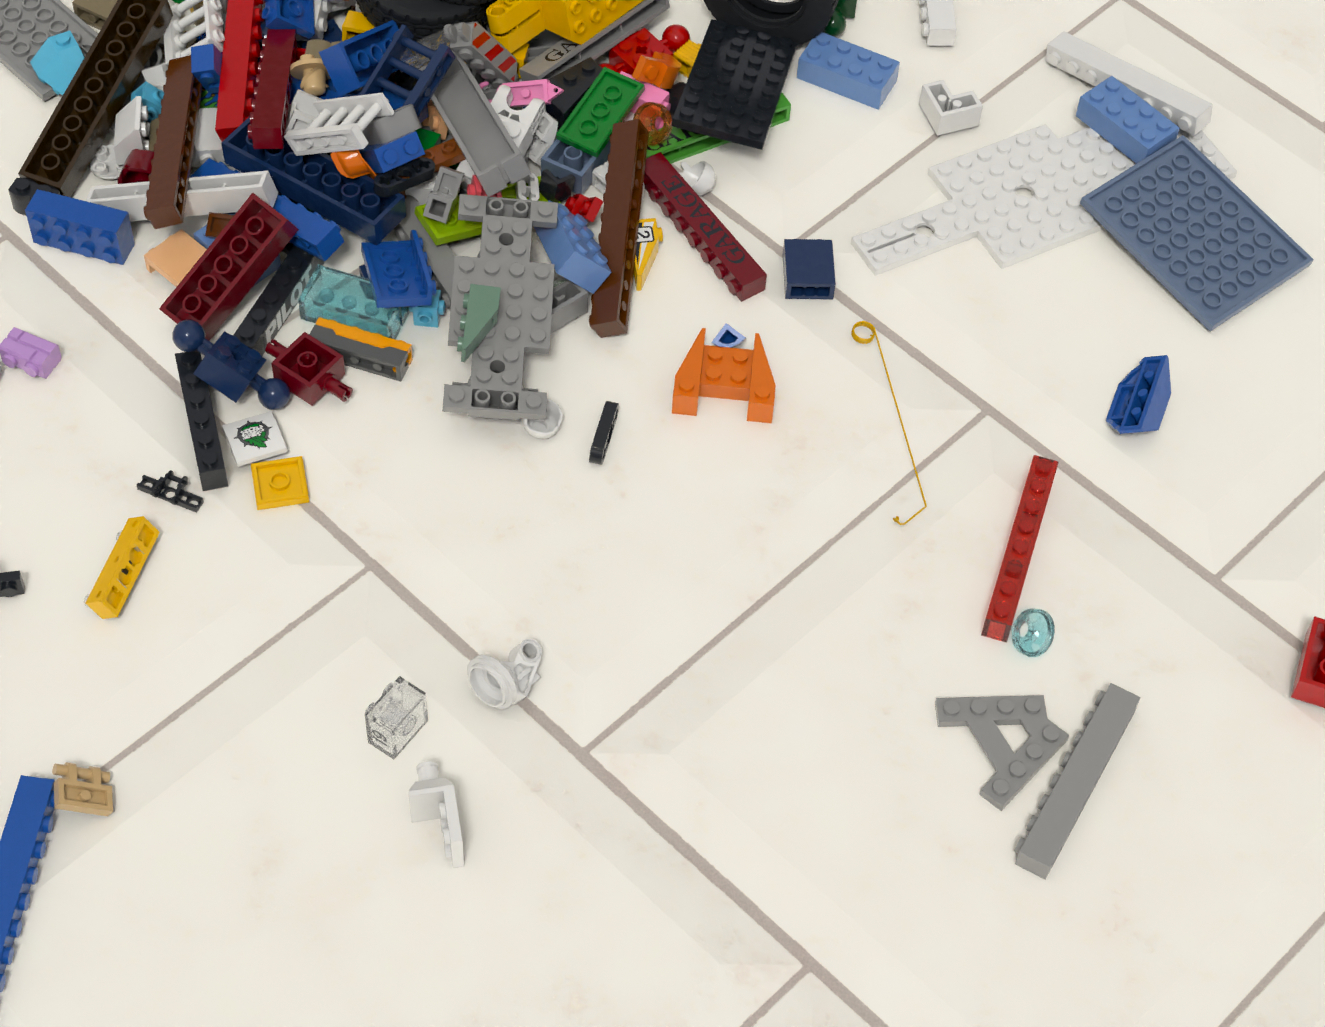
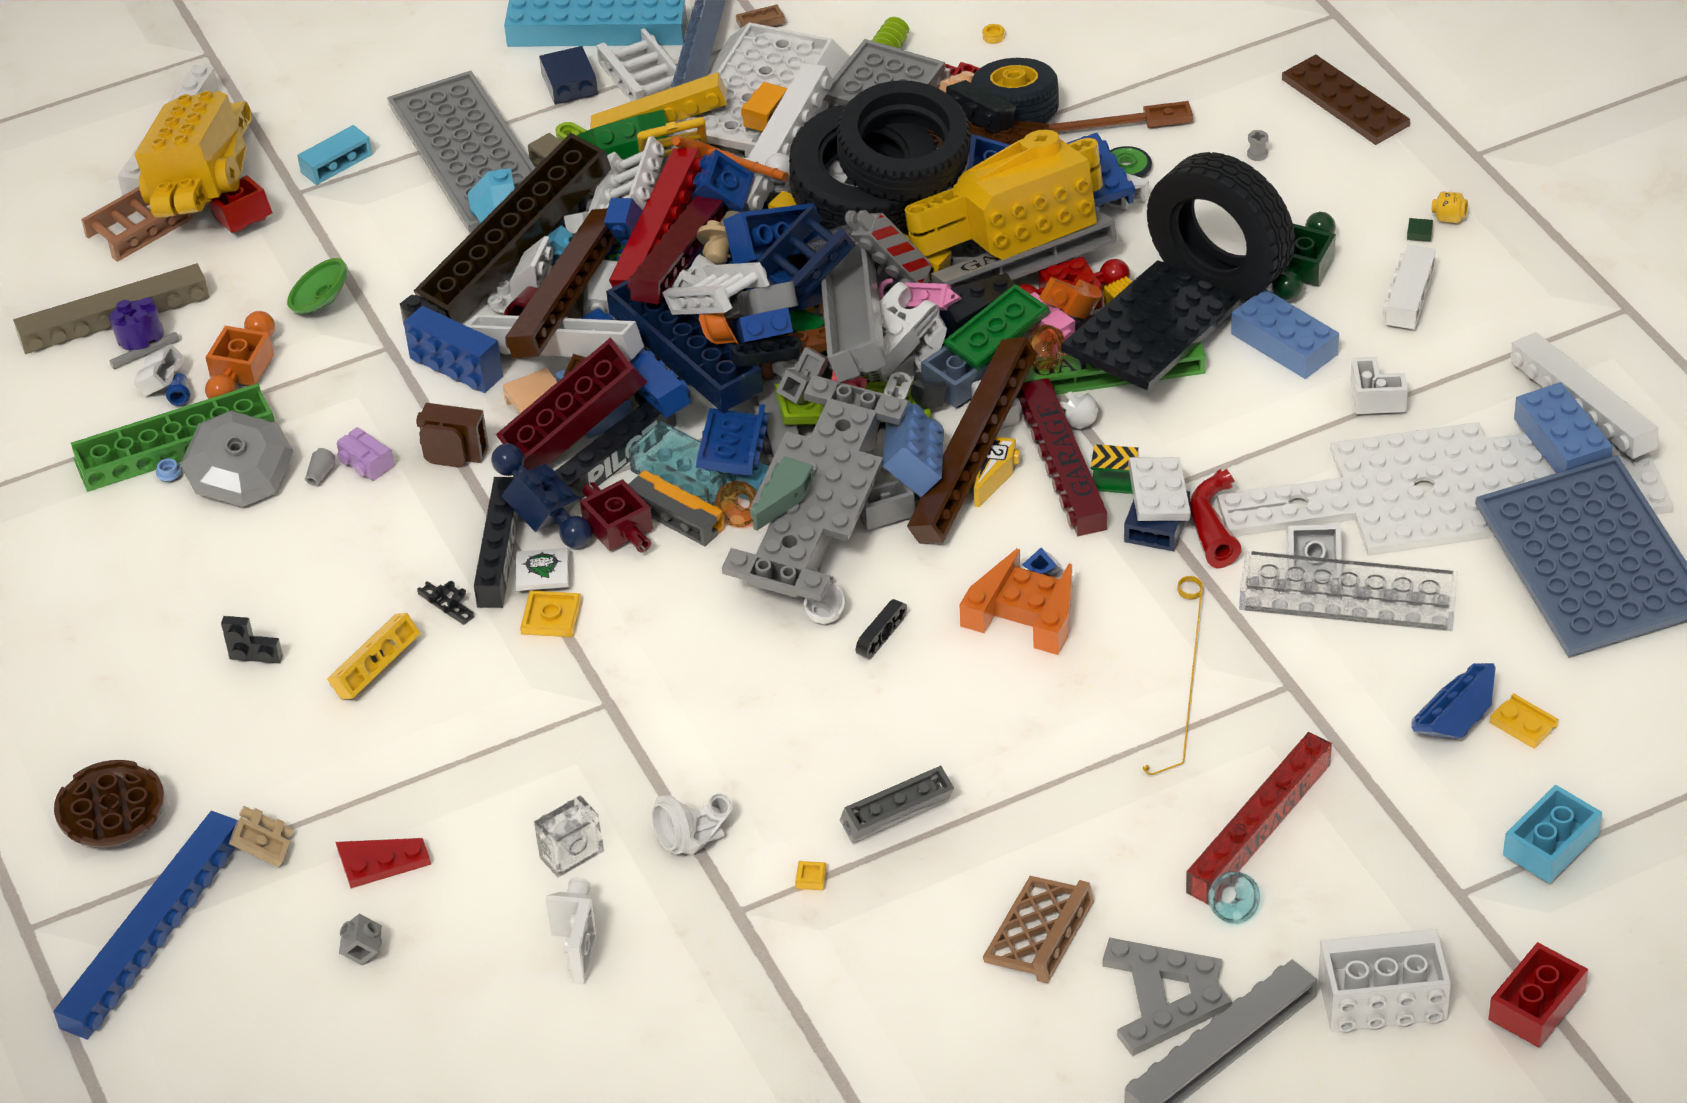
camera: 25 degrees right, 10 degrees down
red slope [564,193,604,223] -> none
none -> red wing [335,838,431,889]
none -> light grey brick [339,913,382,965]
none -> reddish brown brick [416,403,489,467]
none -> clear orange piece [715,481,757,527]
none -> yellow tile [795,861,827,890]
none -> dark grey piece [839,765,954,844]
none -> medium nougat fence [983,876,1094,984]
none -> piece [1091,444,1139,494]
none -> white plate [1128,457,1191,521]
none -> red animal [1190,468,1242,568]
none -> clear brick [1239,551,1458,631]
none -> white slope [1285,524,1342,578]
none -> white brick [1318,929,1451,1032]
none -> yellow plate [1489,693,1559,749]
none -> medium azure brick [1503,784,1602,884]

